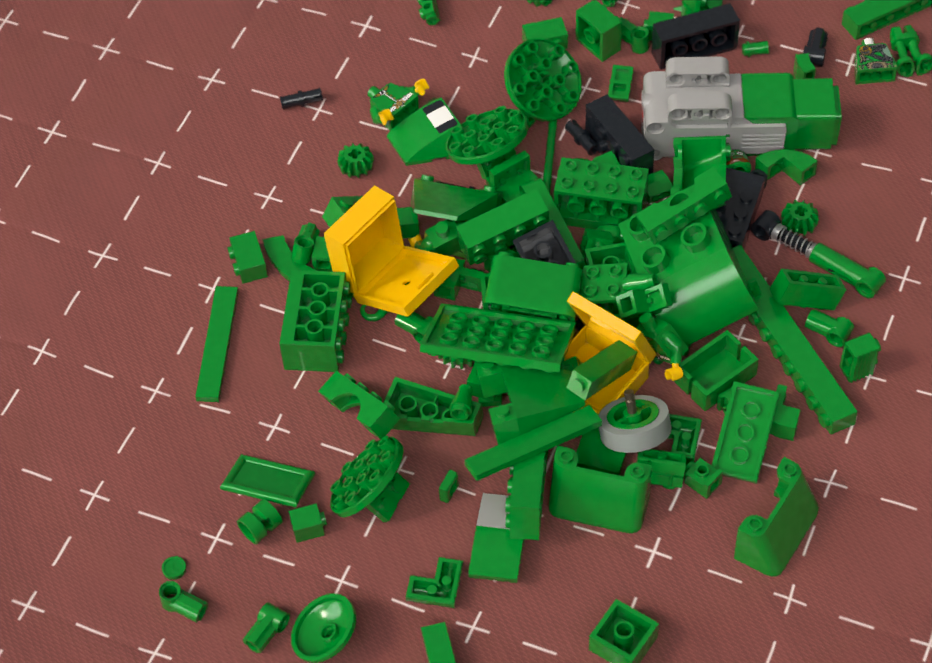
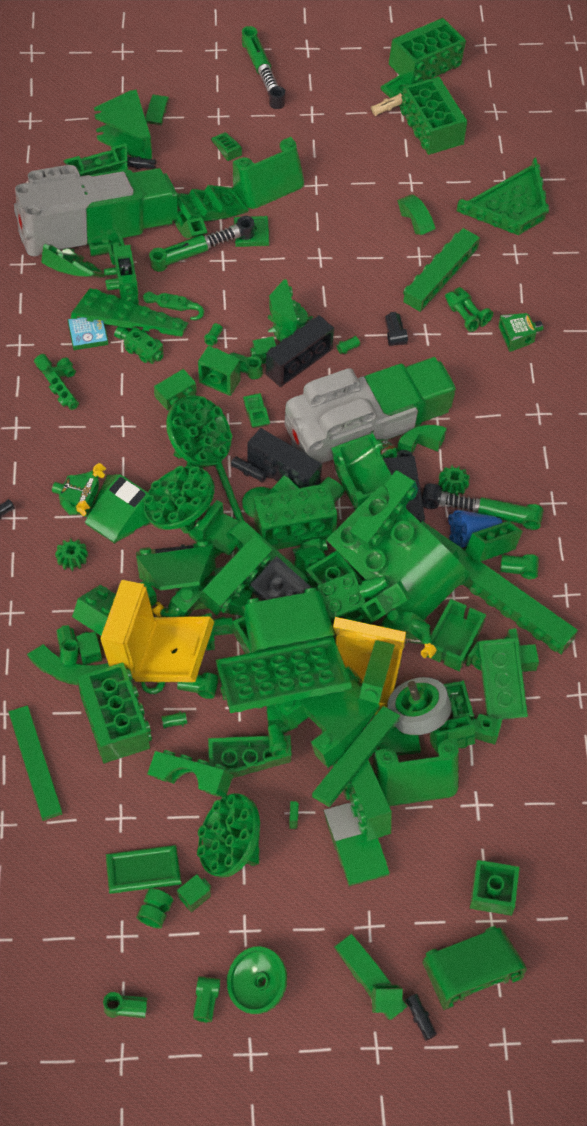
camera: 30 degrees left, 5 degrees up
green piece [162,556,186,580] -> none
green brick [227,231,268,284] -> none
green brick [406,557,463,608] -> none
green windscreen [734,457,819,577] -> none
green piece [793,53,816,79] -> none
green brick [839,333,881,383] -> none
torso [855,38,897,85] -> none
none -> green pin [161,711,187,729]
none -> blue cone [448,510,502,548]

